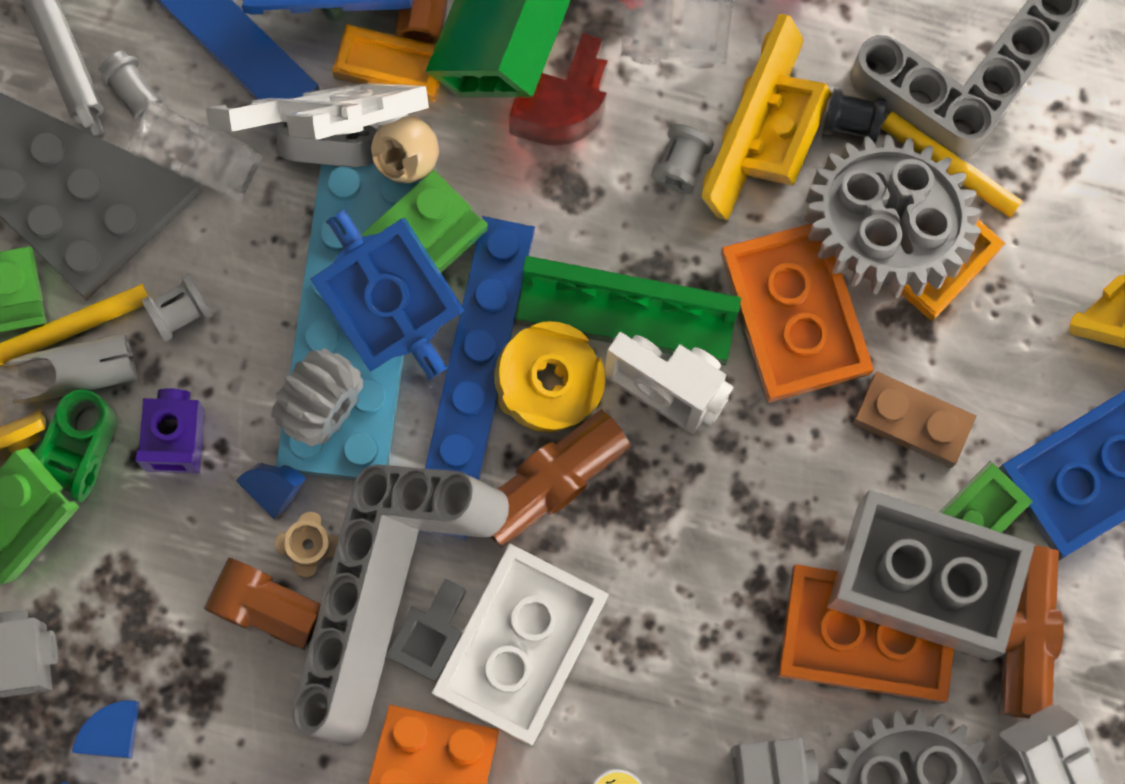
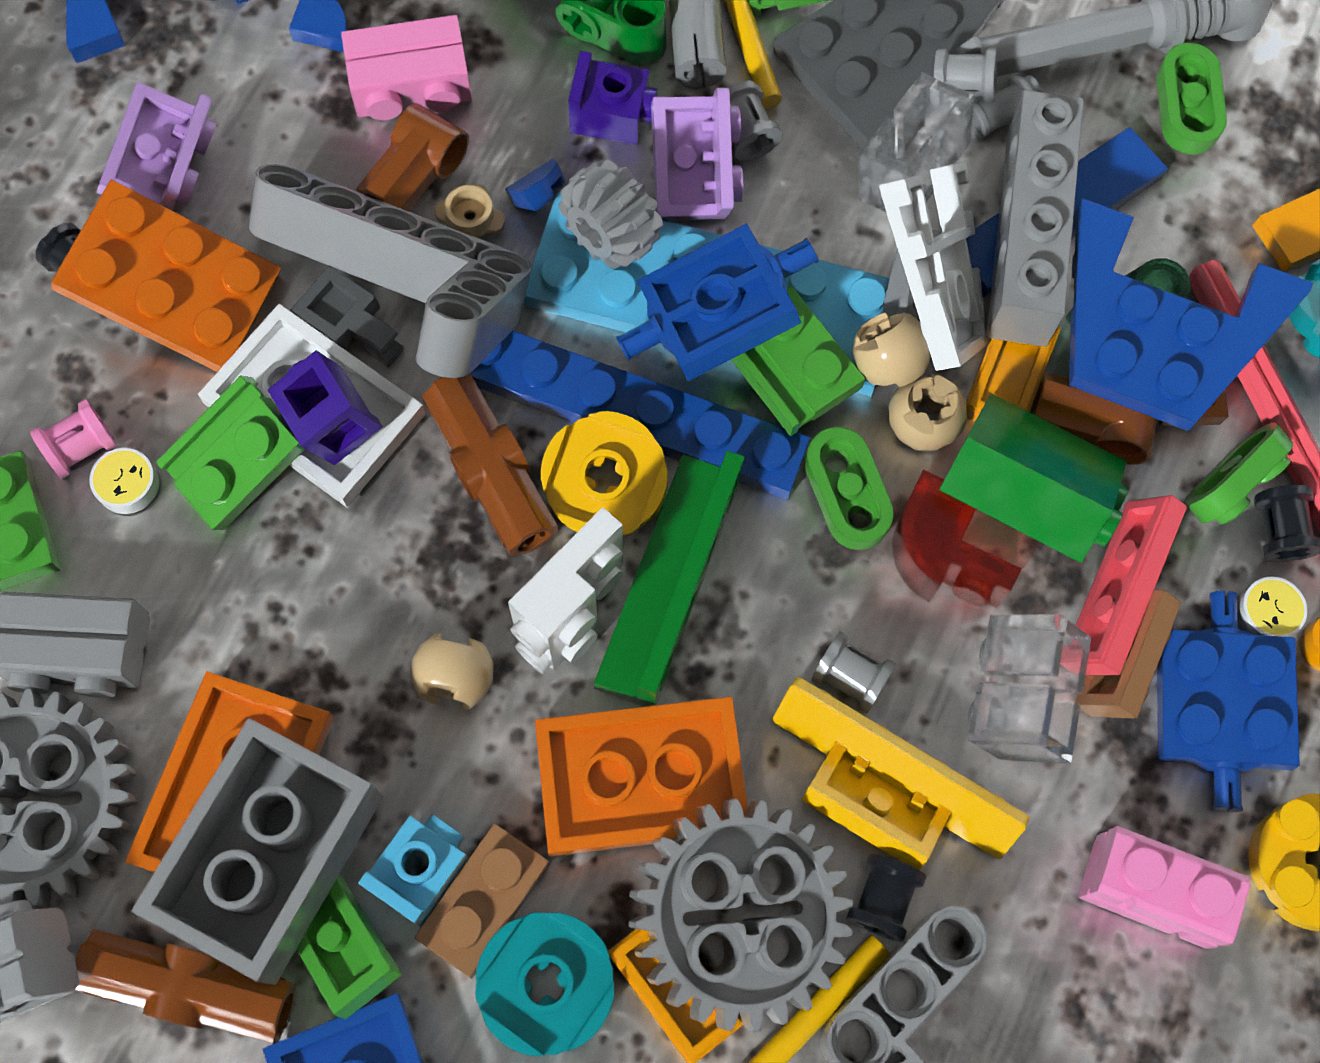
camera: 100 degrees right, 5 degrees down
none -> bright green plate [155,375,305,530]
none -> dark purple brick [268,350,383,466]
none -> bright pink brick [341,15,472,120]
none -> medium azure brick [358,814,469,927]
none -> tan piece [411,633,494,710]
none -> teal plate [475,912,614,1056]
none -> lavender bracket [651,88,743,221]
none -> bright green plate [805,427,894,550]
none -> tan piece [889,373,967,451]
none -> light grey bush [934,48,998,102]
none -> light grey brick [986,90,1084,347]

